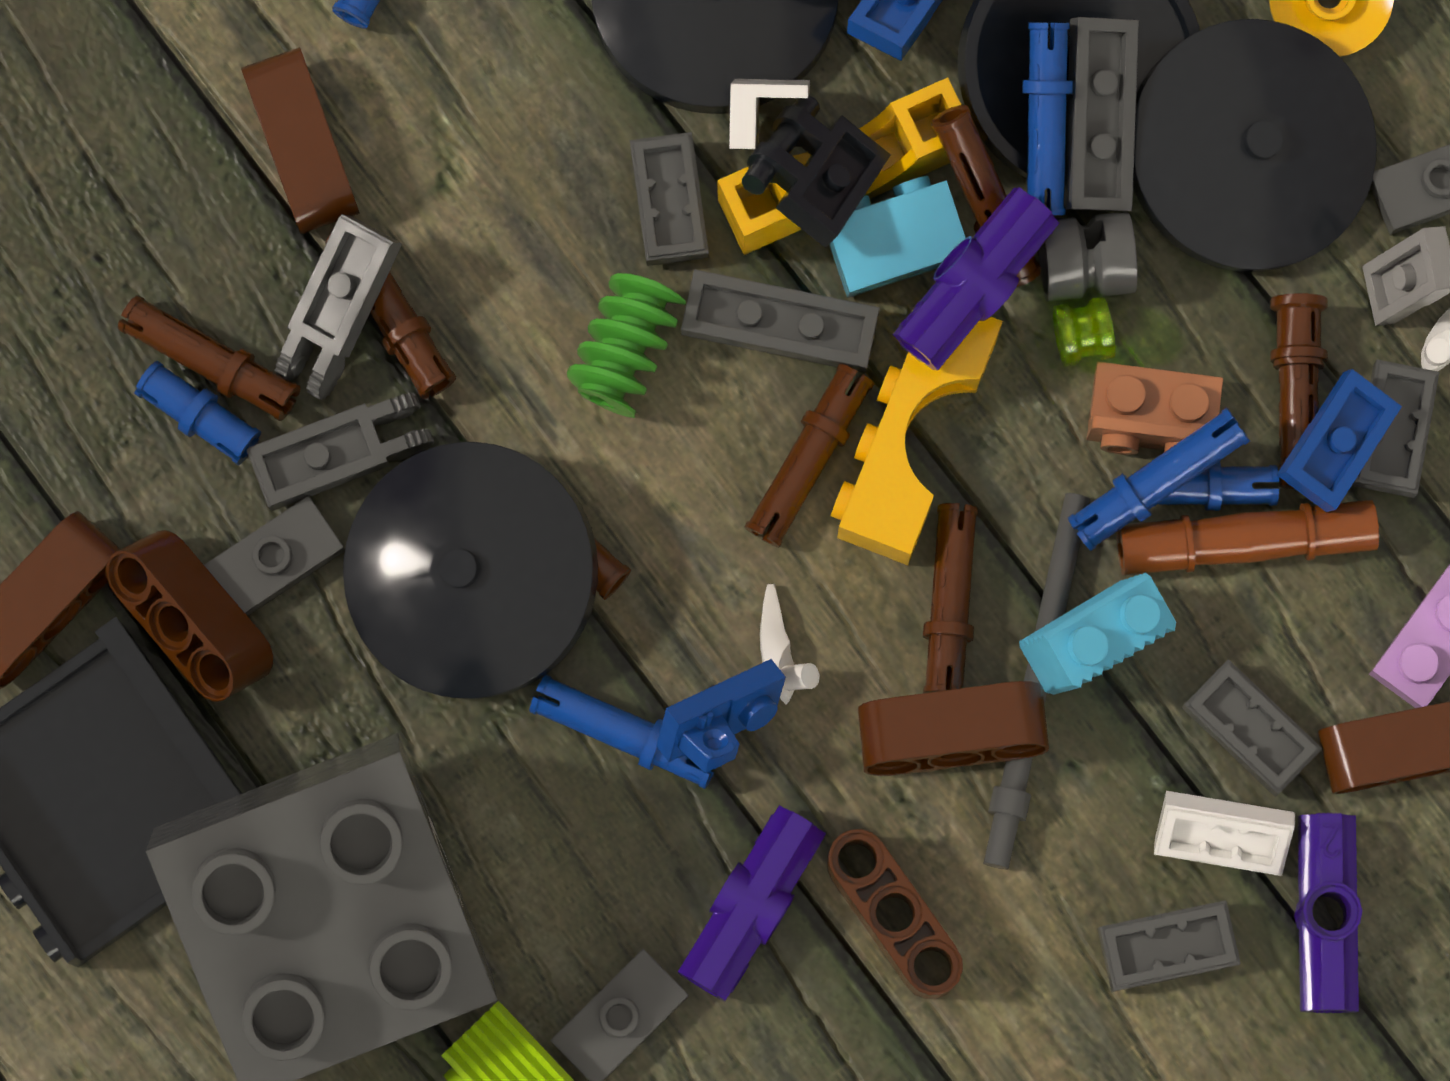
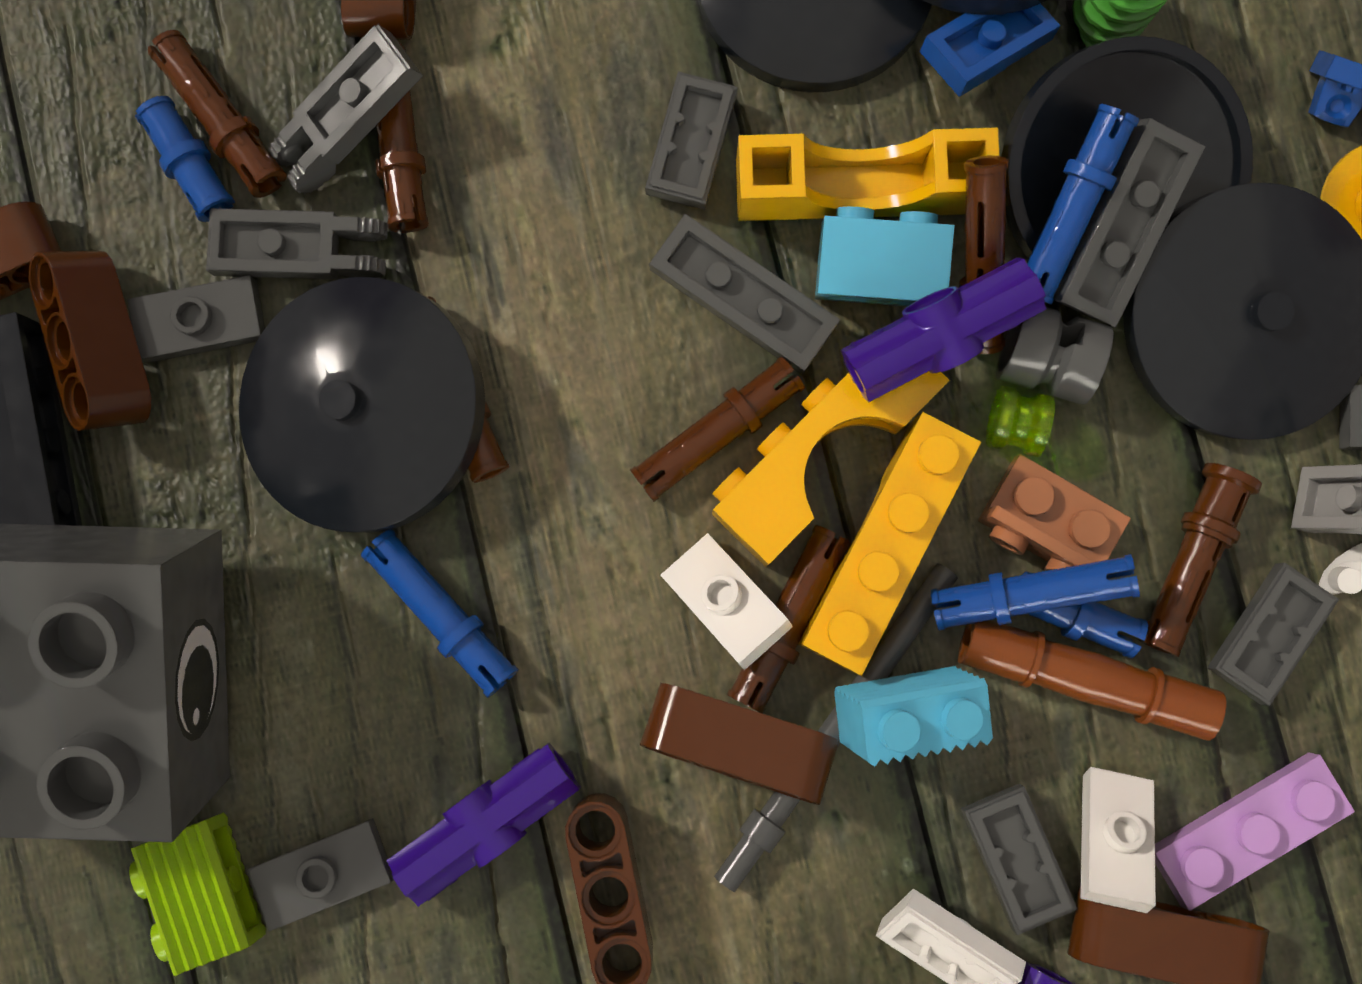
camera: 25 degrees right, 5 degrees up
bright green piece [567,273,686,418] -> none
blue hinge [656,659,786,773] -> none
white panel [729,79,810,149] -> none
black plate [742,96,891,248] -> none
white bar [760,584,820,704] -> none
blue hinge [1276,369,1402,512] -> none
none -> white plate [661,533,793,670]
none -> yellow arch [798,412,981,676]
none -> white plate [1080,767,1156,913]

